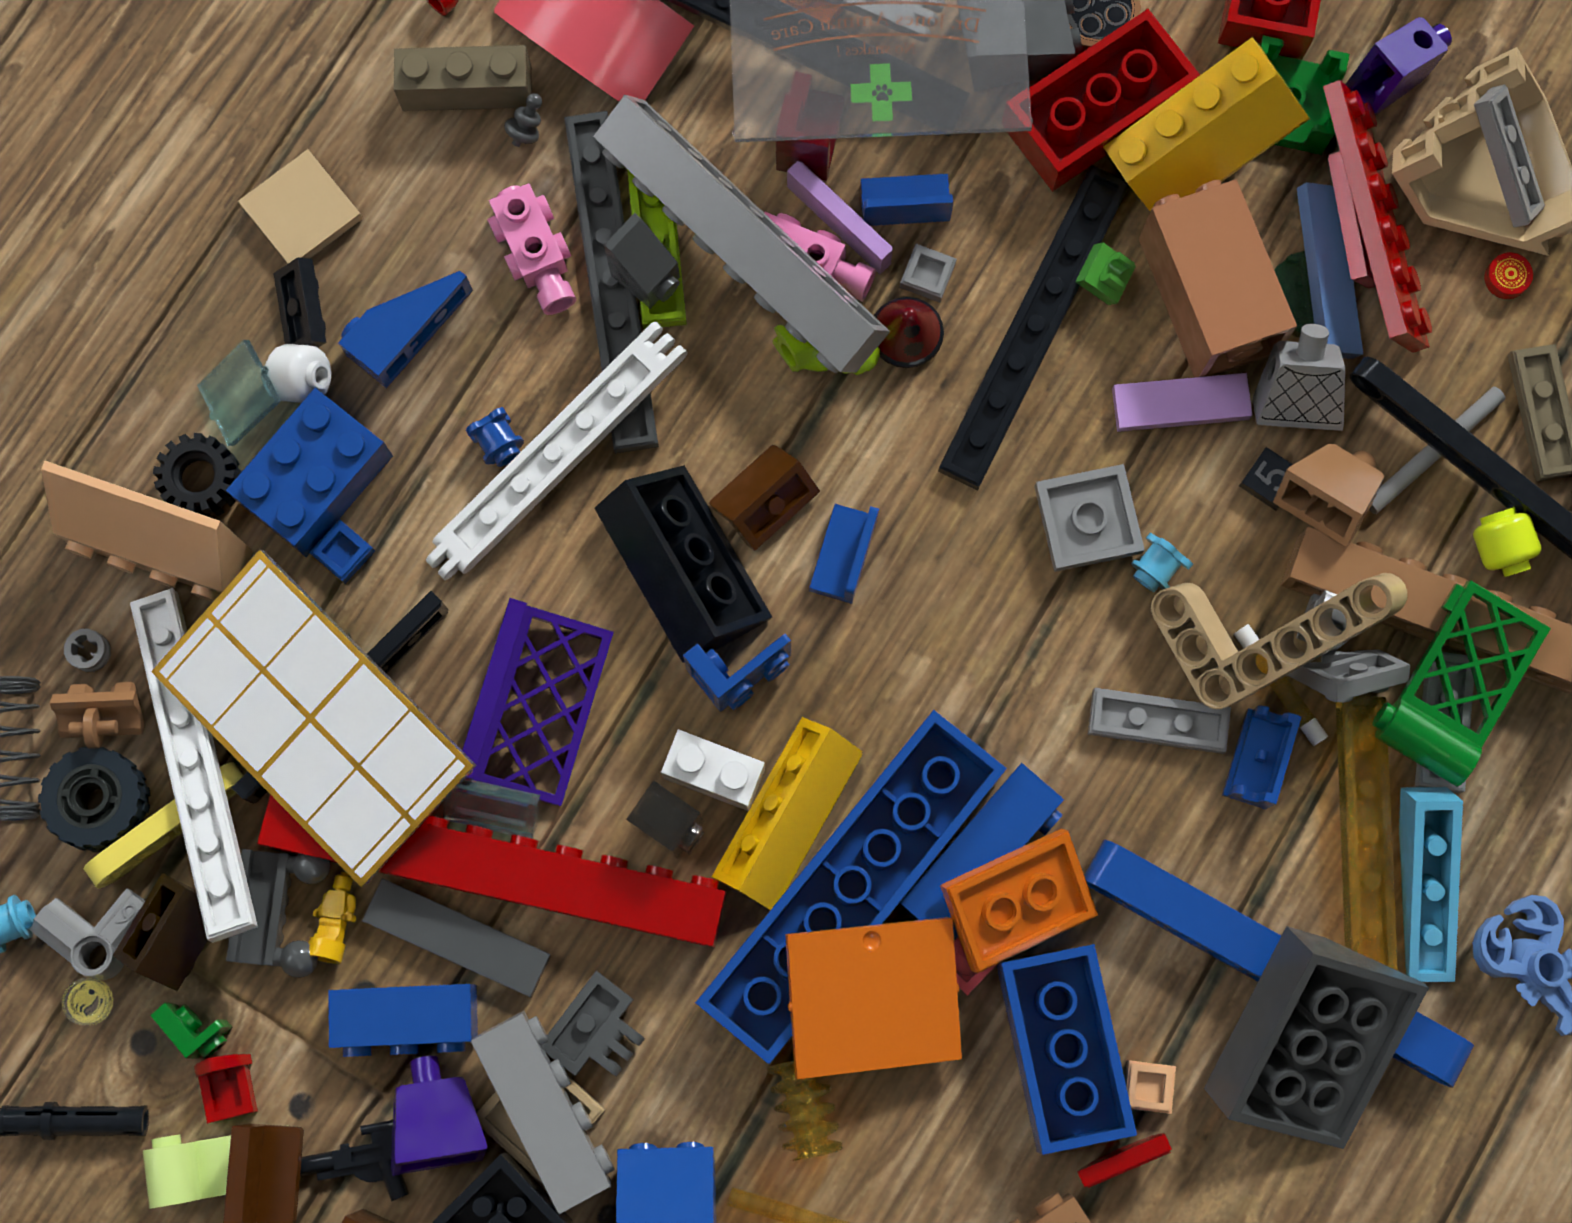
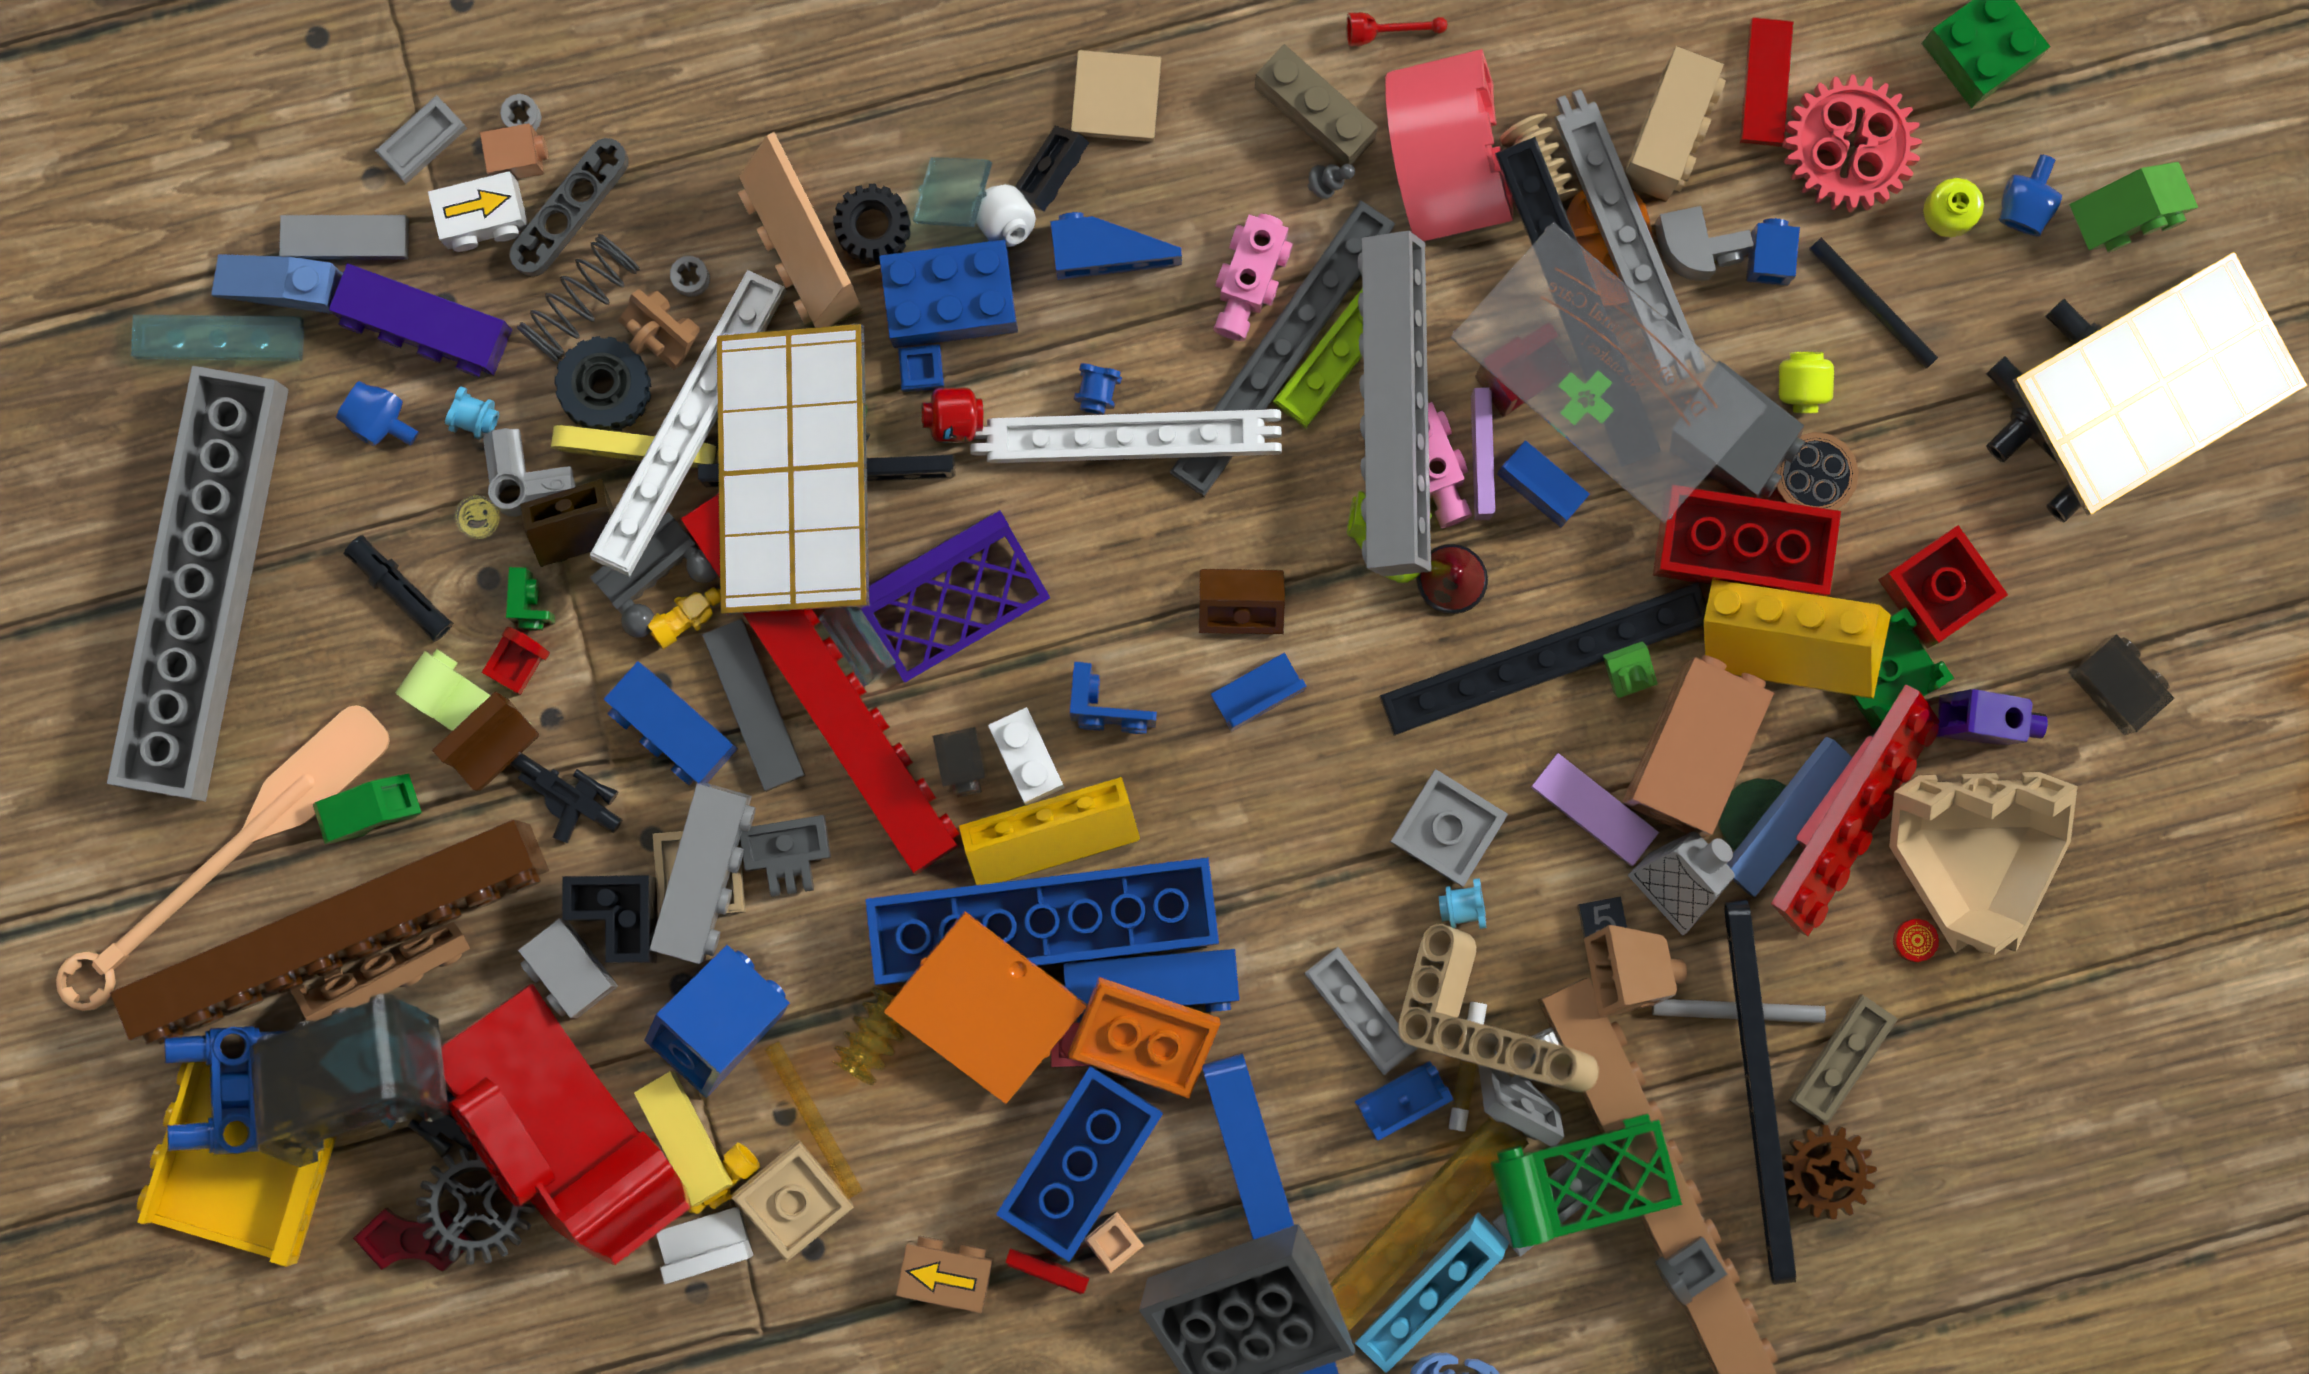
camera: 45 degrees right, 5 degrees up
dark purple torso [391,1056,487,1176] -> none
black slope [594,465,772,663] -> none
dark grey slope [604,213,680,309] -> none
light grey tile [899,244,957,303] -> none
neon yellow head [1473,507,1541,577] -> none
light grey tile [1474,84,1545,227] -> none
none -> red head [922,388,984,443]

